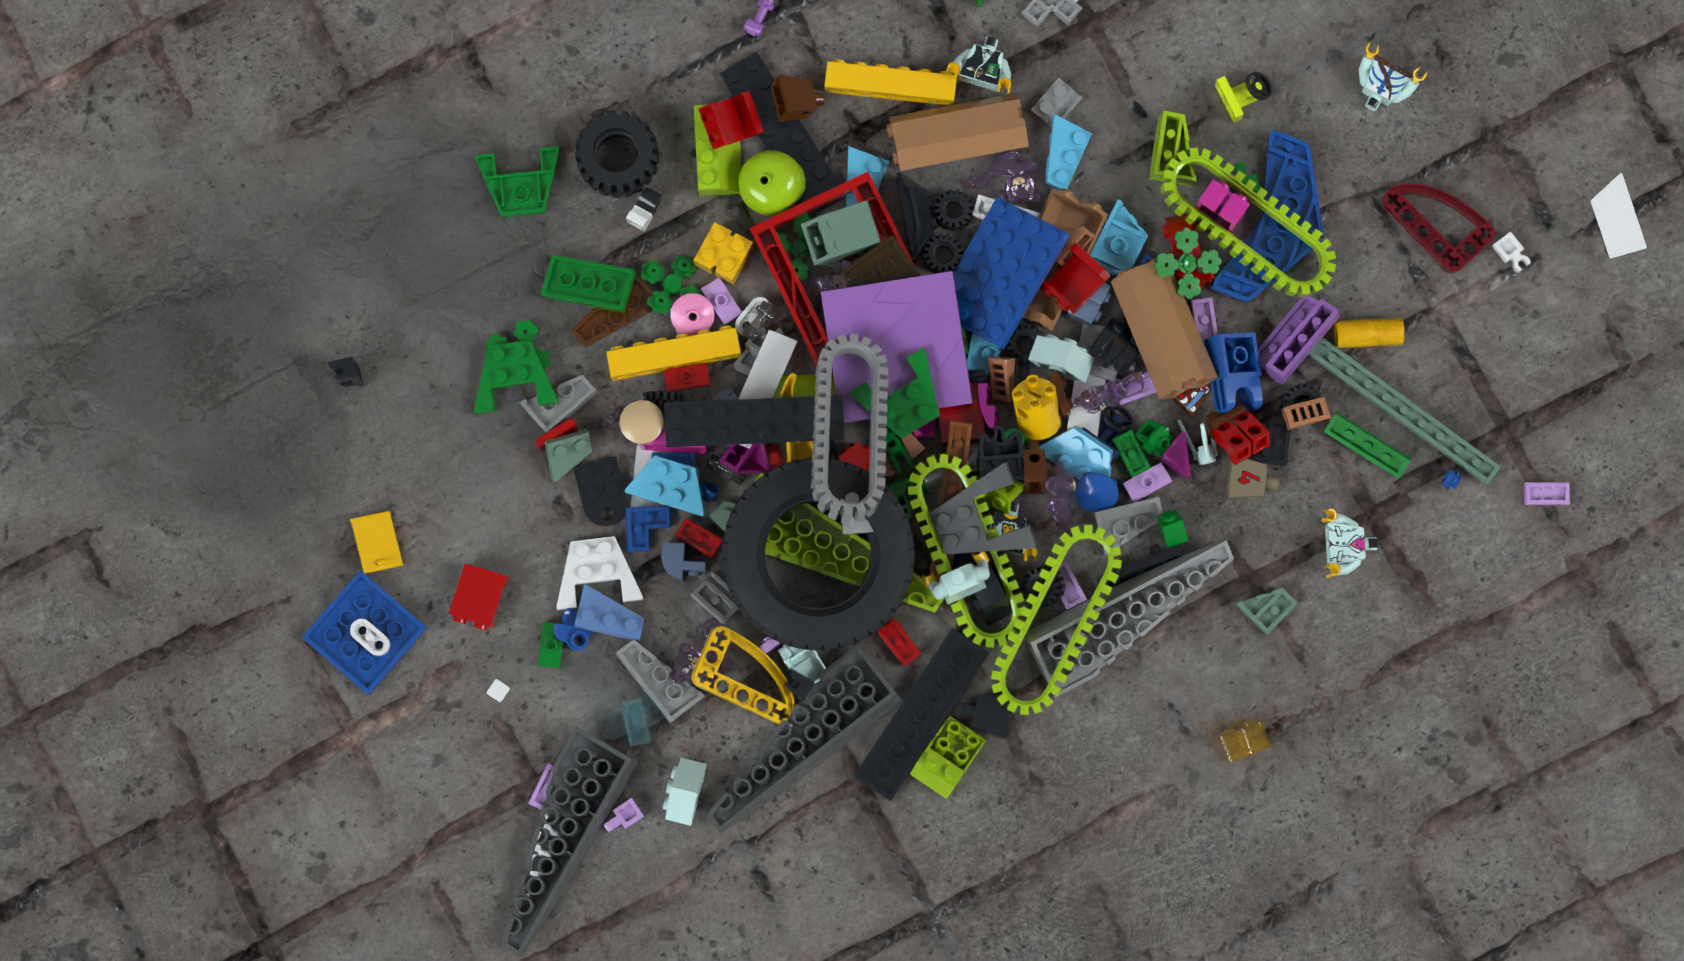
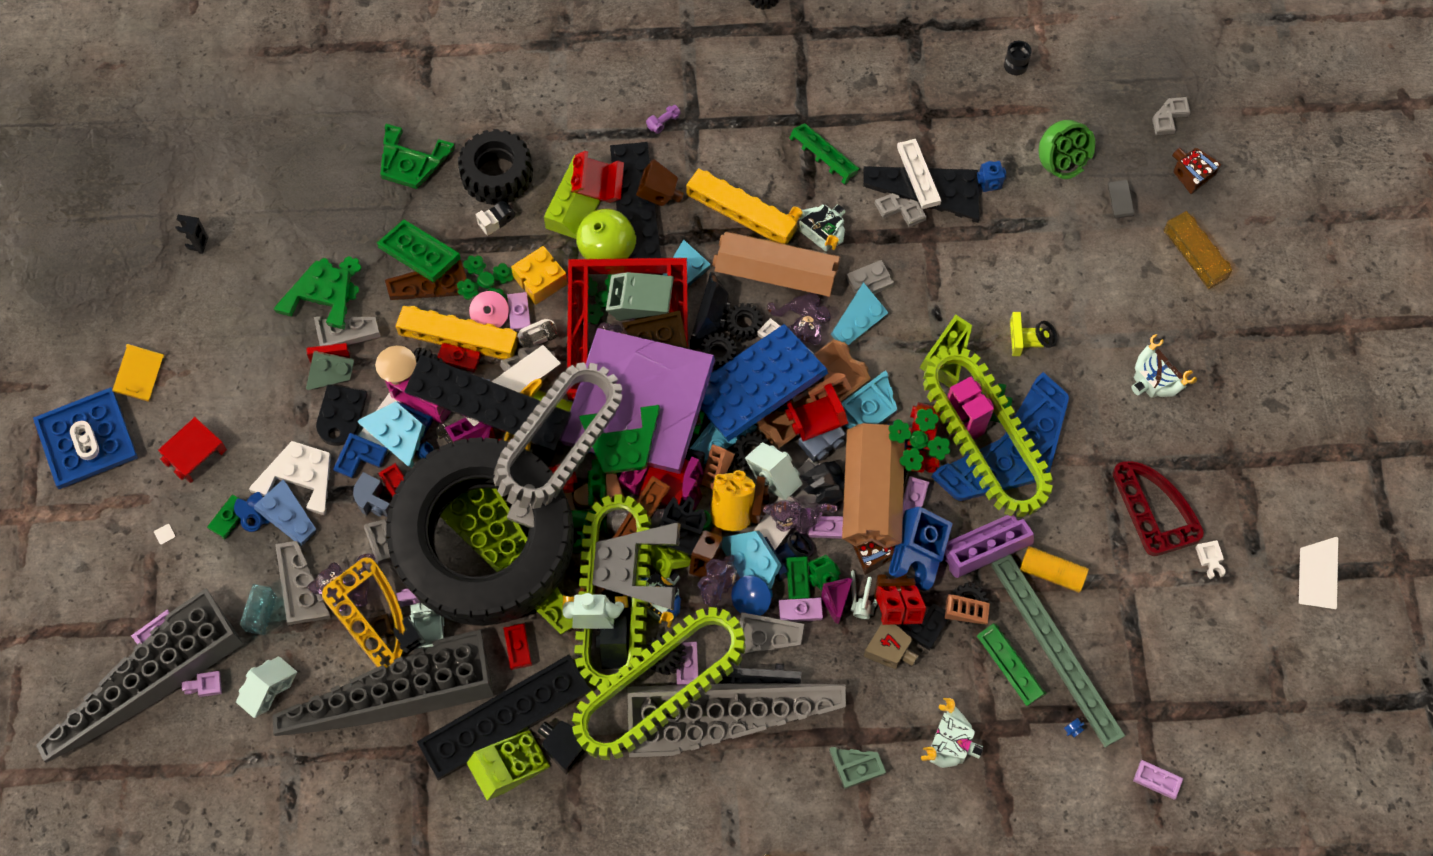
camera: 20 degrees right, 15 degrees down
green brick [1155,509,1188,548] -> none

